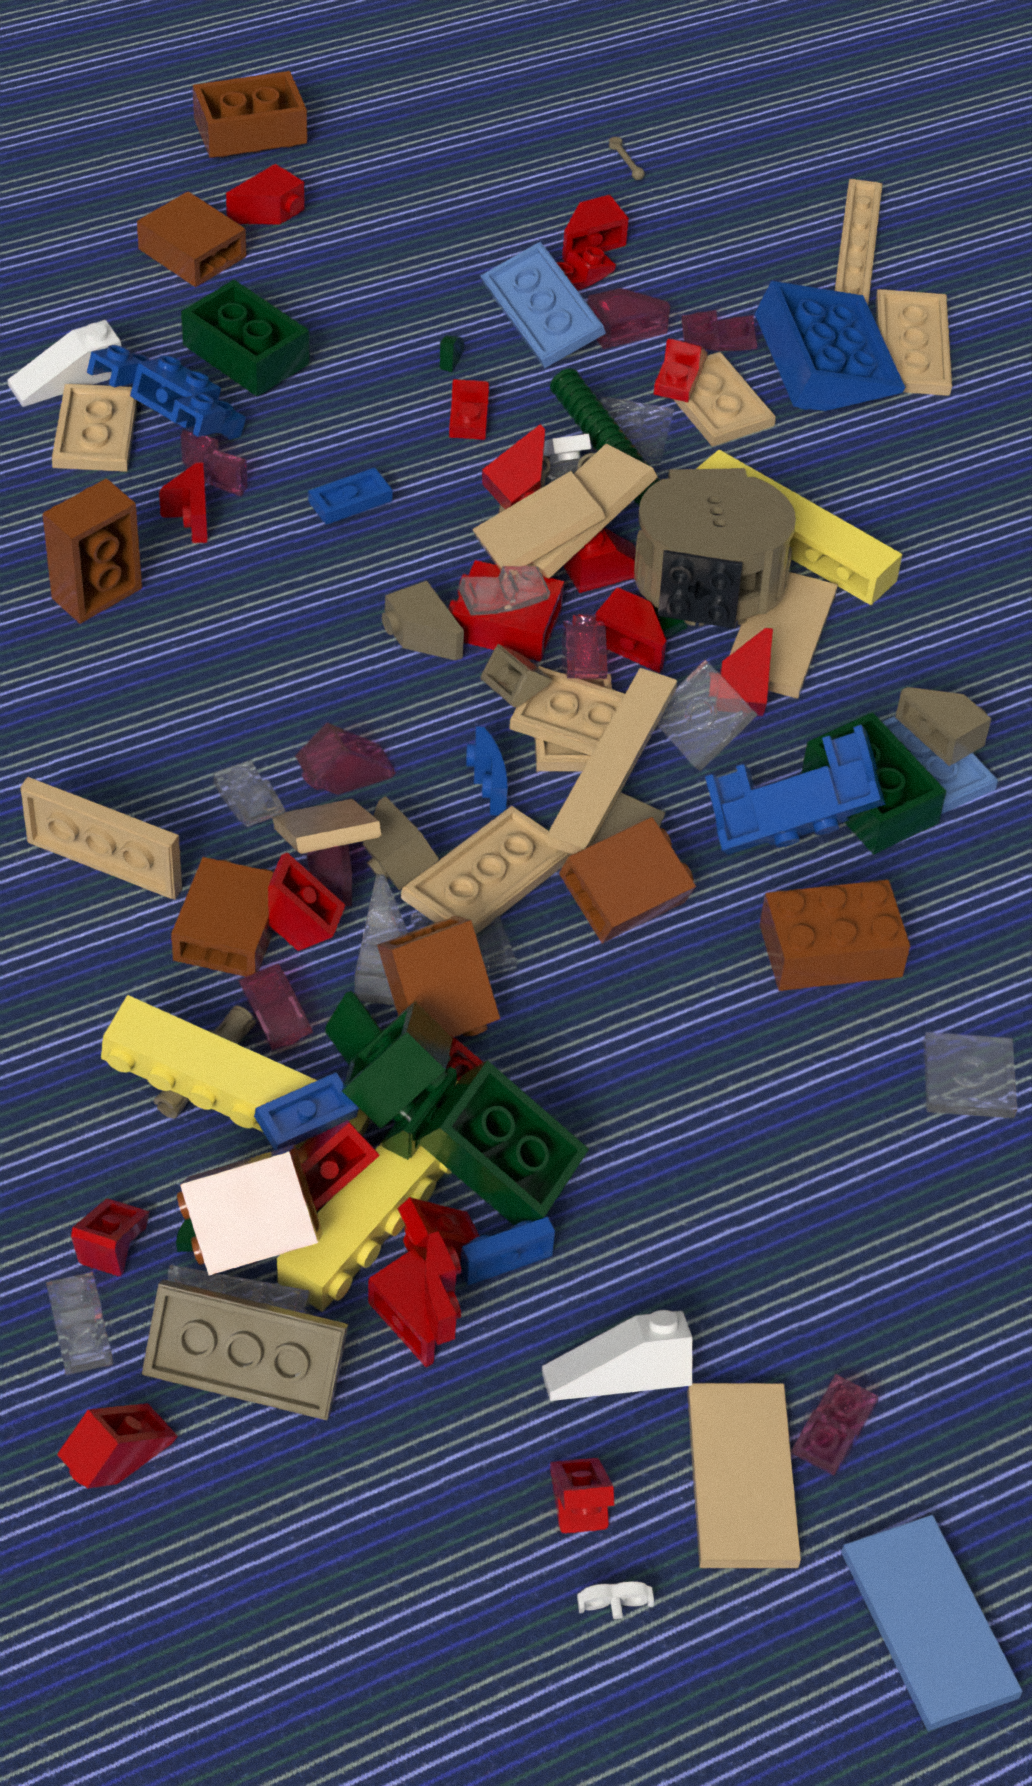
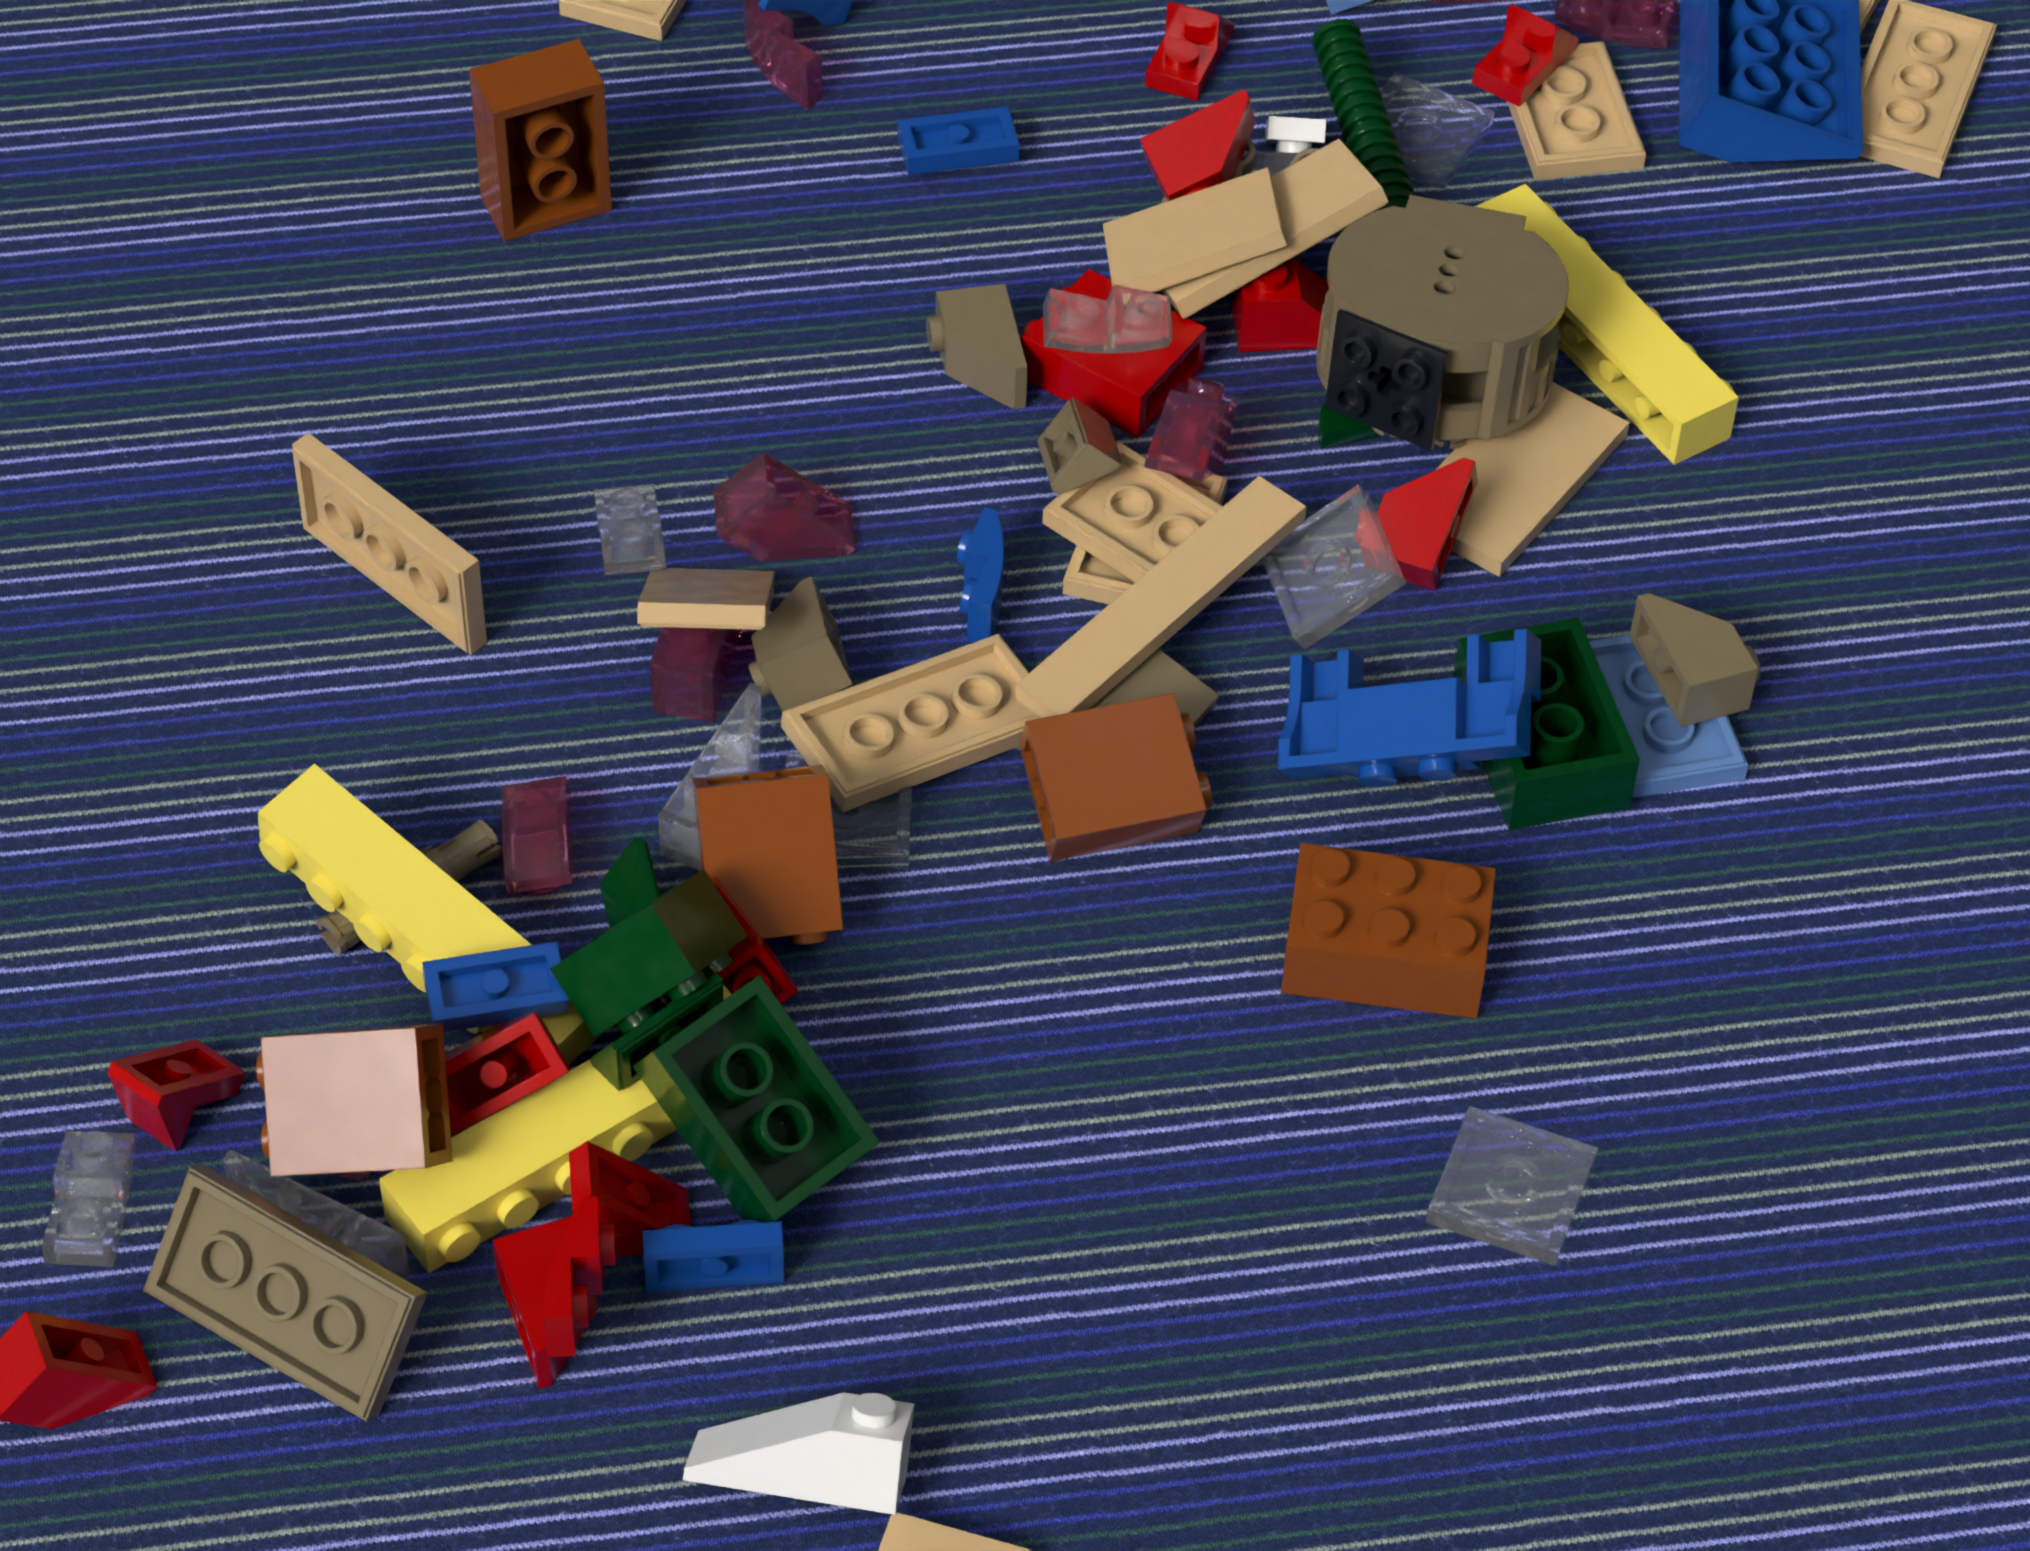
camera: 20 degrees right, 0 degrees up
red slope [159,462,208,543] -> none
dark orange brick [171,857,274,979] -> none
red slope [268,852,346,951] -> none
red slope [592,587,667,673] -> none

